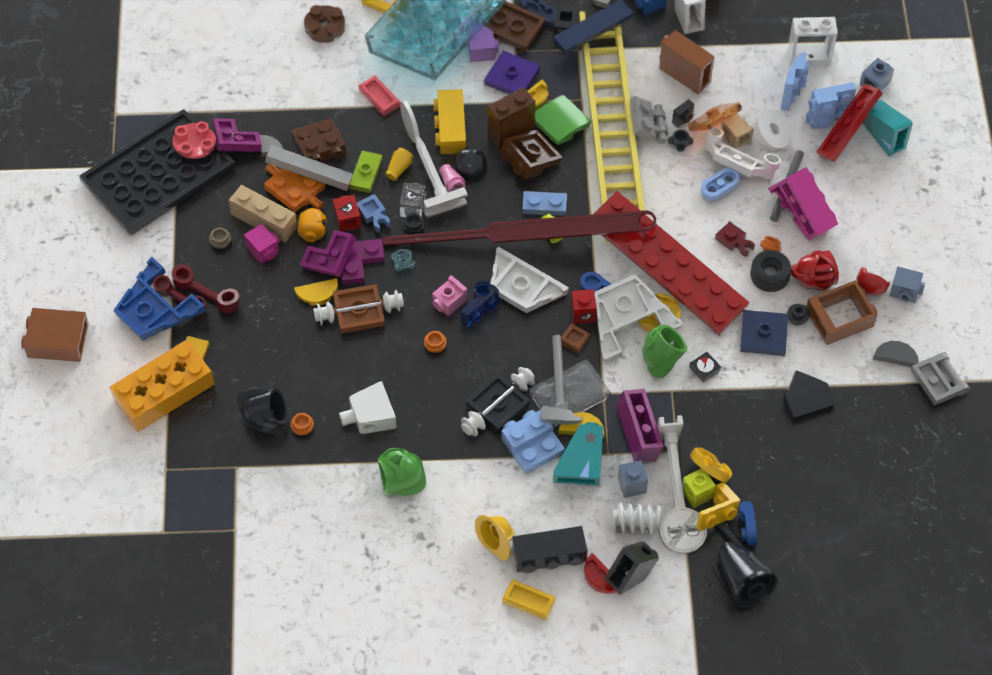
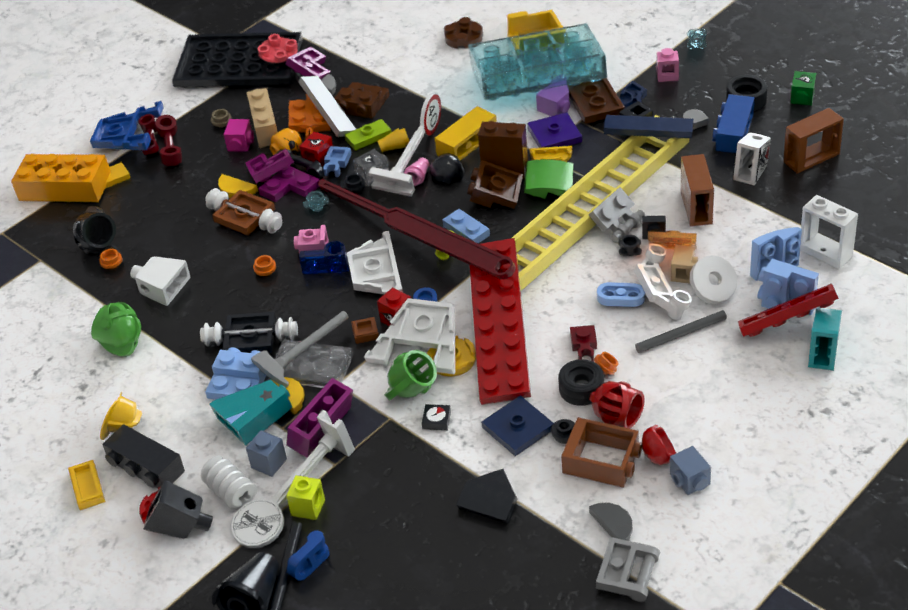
camera: 50 degrees right, 15 degrees down
dark orange brick [21,308,89,362] -> none
coral tile [358,75,401,116] -> none
yellow tile [690,447,733,482] -> none
yellow bracket [696,482,740,531] -> none
dark pink wedge [768,167,838,240] -> none
sand blue brick [859,58,894,91] -> none
none -> black bar [273,149,324,180]

